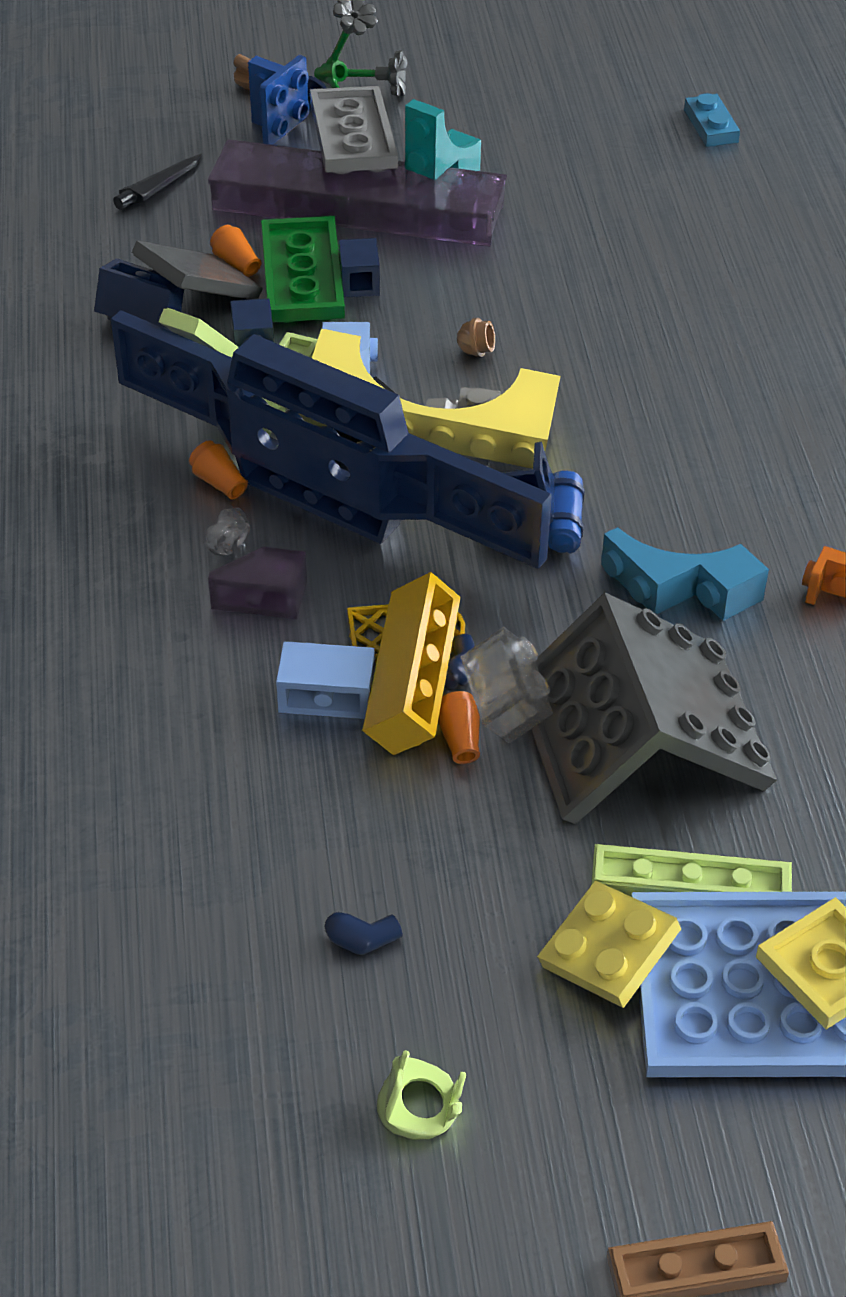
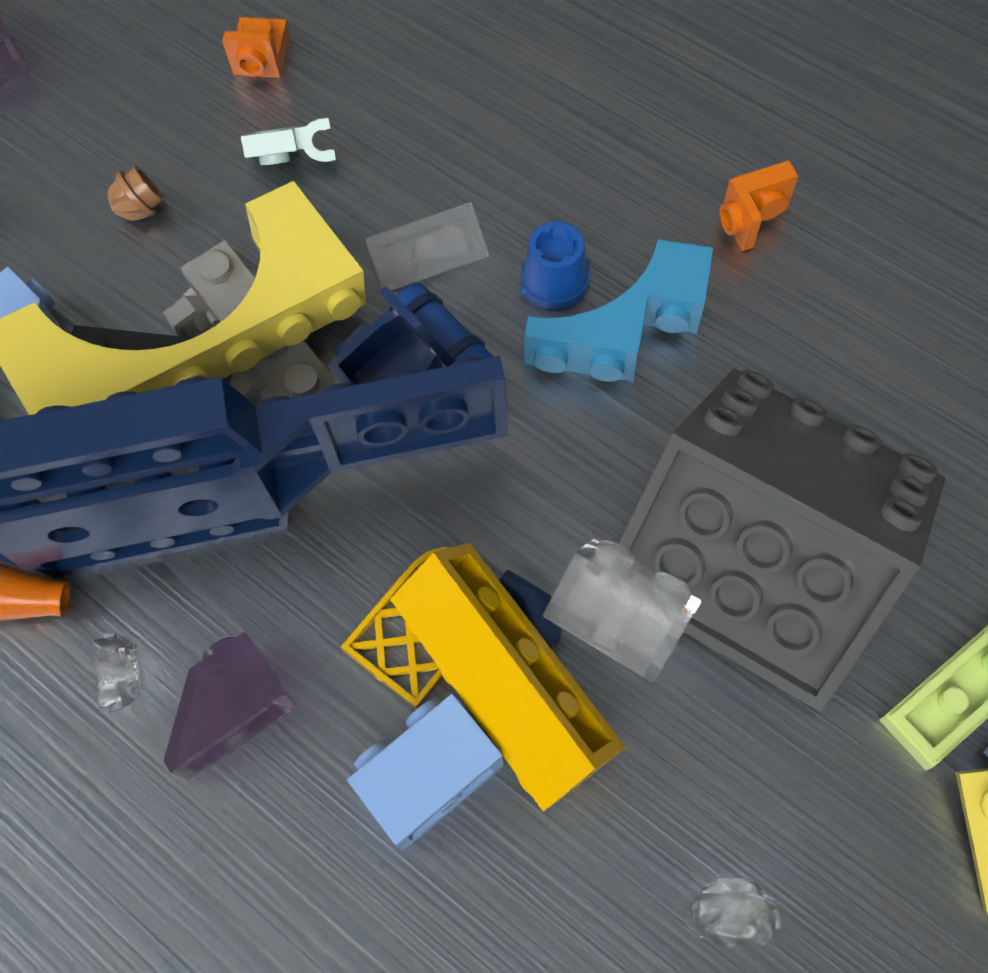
camera: 40 degrees left, 20 degrees up
orange cone [438,691,480,764] -> none
none -> orange bracket [222,17,290,78]
none -> light aqua plate [240,117,337,165]
none -> clear brick [364,202,490,291]
none -> blue piece [520,221,591,311]
none -> clear plate [690,878,781,947]

